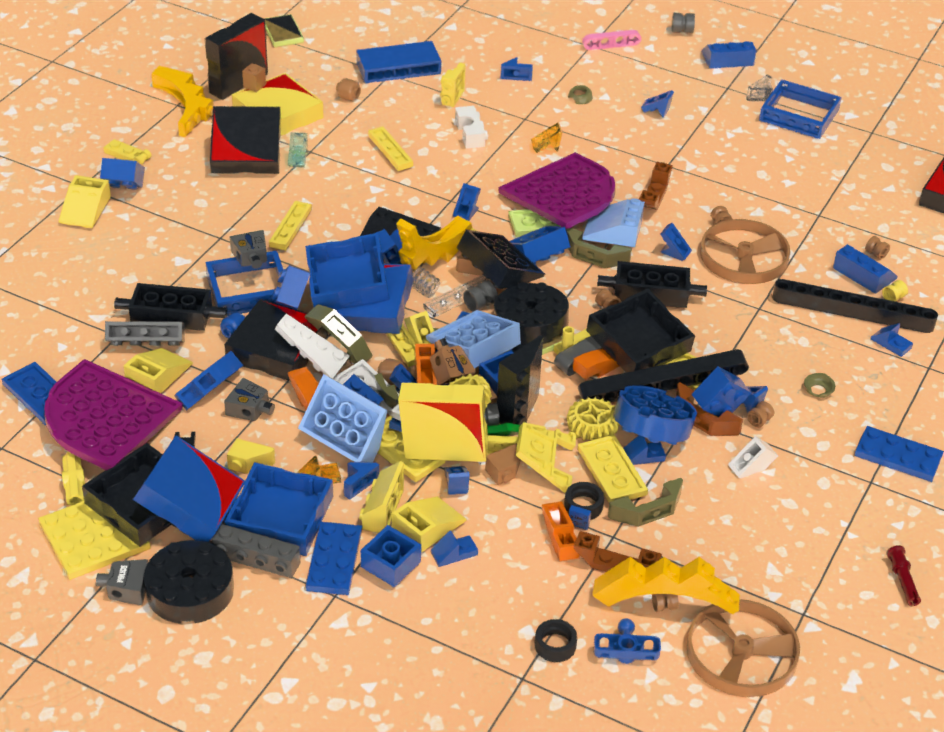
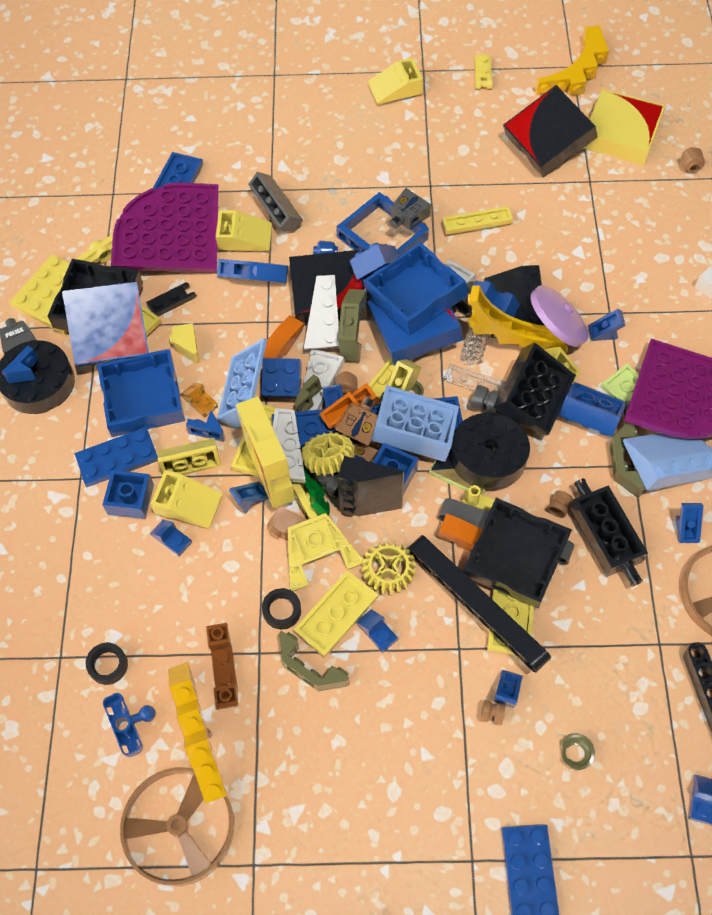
camera: 65 degrees right, 20 degrees up
blue brick [100,158,145,190] -> none
black brick [114,283,228,331] -> none
black tile [205,13,268,100] -> none
dark grey brick [212,524,300,578] -> none
dark grey torso [224,378,275,421] -> none
medium nougat brick [242,63,266,92] -> none
clear light blue slope [288,132,308,167] -> none
light yellow plate [368,126,413,171] -> none
orange slope [542,501,580,561] -> none
blue tile [569,505,591,530] -> none
blue brick [613,386,697,445] -> none
dark orange slope [675,382,743,436] -> none
blue brick [692,366,751,417] -> none
white slope [728,436,778,479] -> none
none -> blue slope [2,346,38,383]
none -> lavender dish [531,285,589,347]

